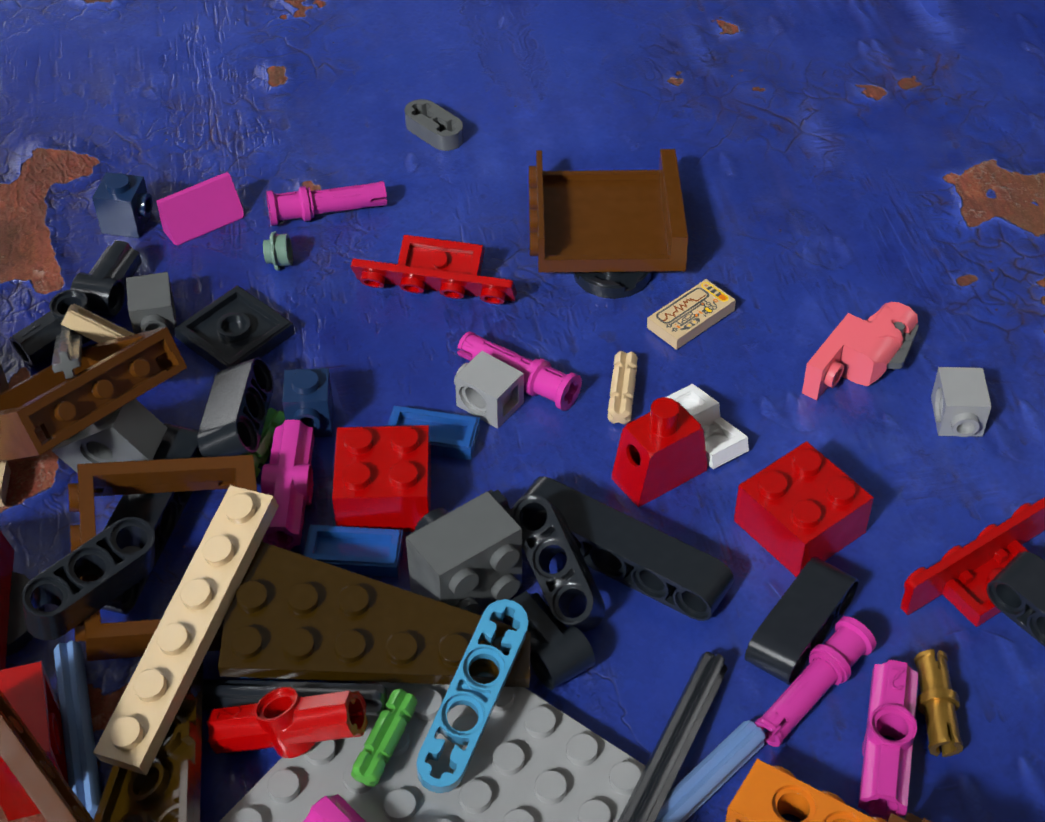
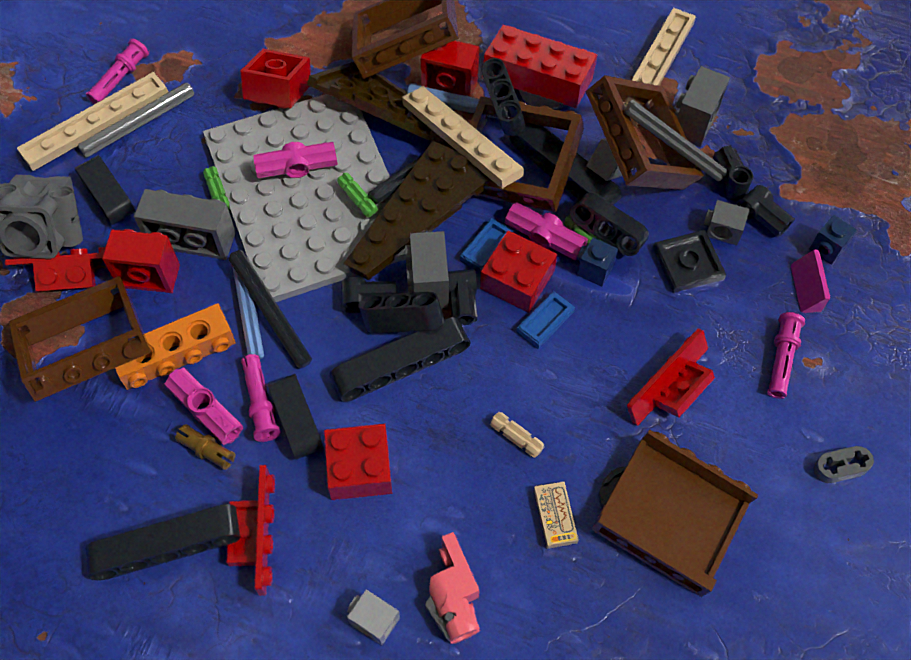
camera: 120 degrees right, 15 degrees up
tan tile [61,304,134,343] -> none
red piece [207,687,368,758] -> none
sand green plate [263,231,293,271] -> none
dark azure beam [416,599,528,793] -> none
light grey brick [454,351,524,429] -> none
dark pink pin [457,331,582,411] -> none
red torso [611,397,708,508] -> none
white slope [666,384,749,469] -> none

